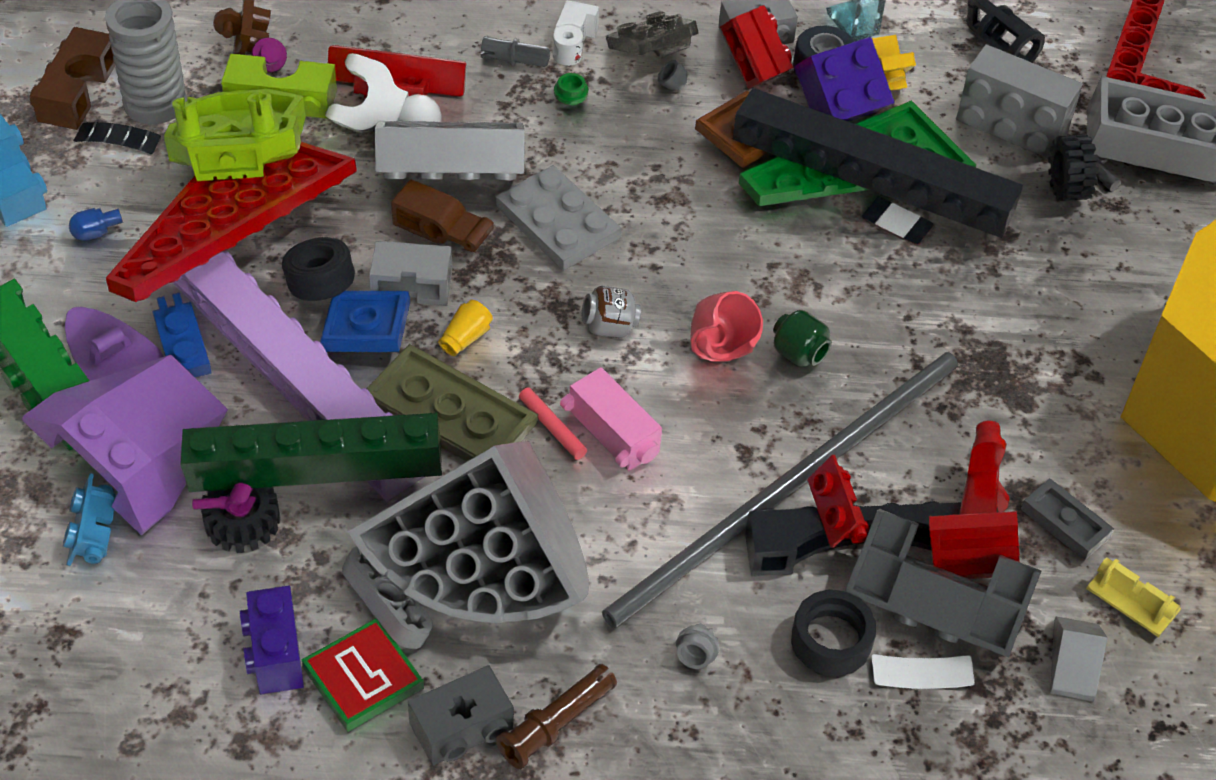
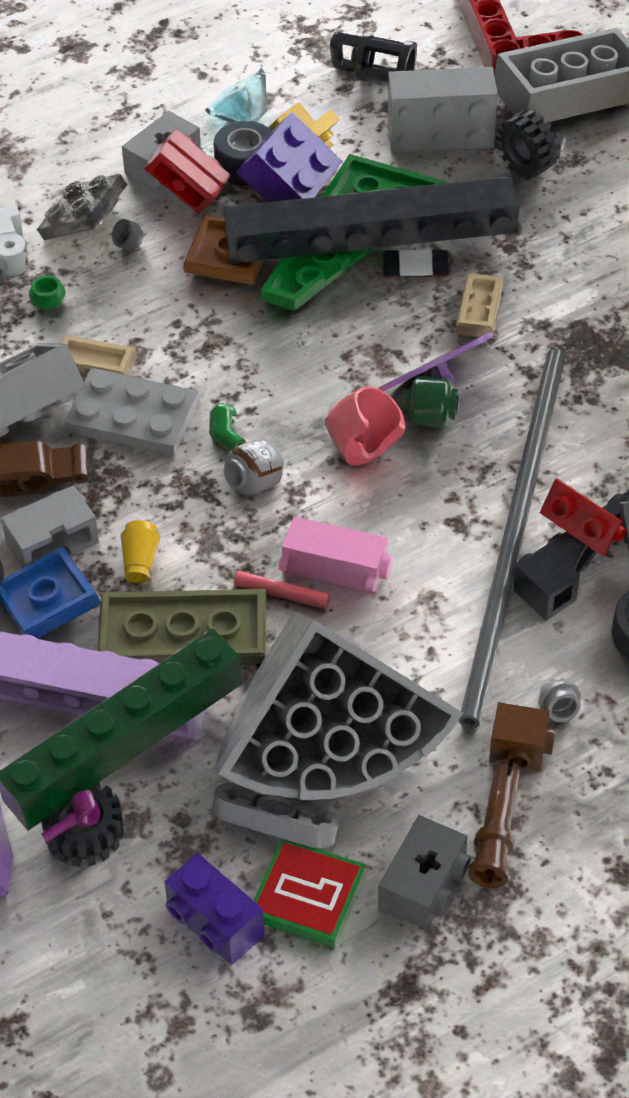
camera: 30 degrees left, 0 degrees up
none -> tan tile [61,335,137,376]
none -> green arm [209,403,246,451]
none -> medium lavender shield [378,332,494,391]
none -> tan plate [456,273,503,339]
none -> reddish brown brick [489,702,556,771]

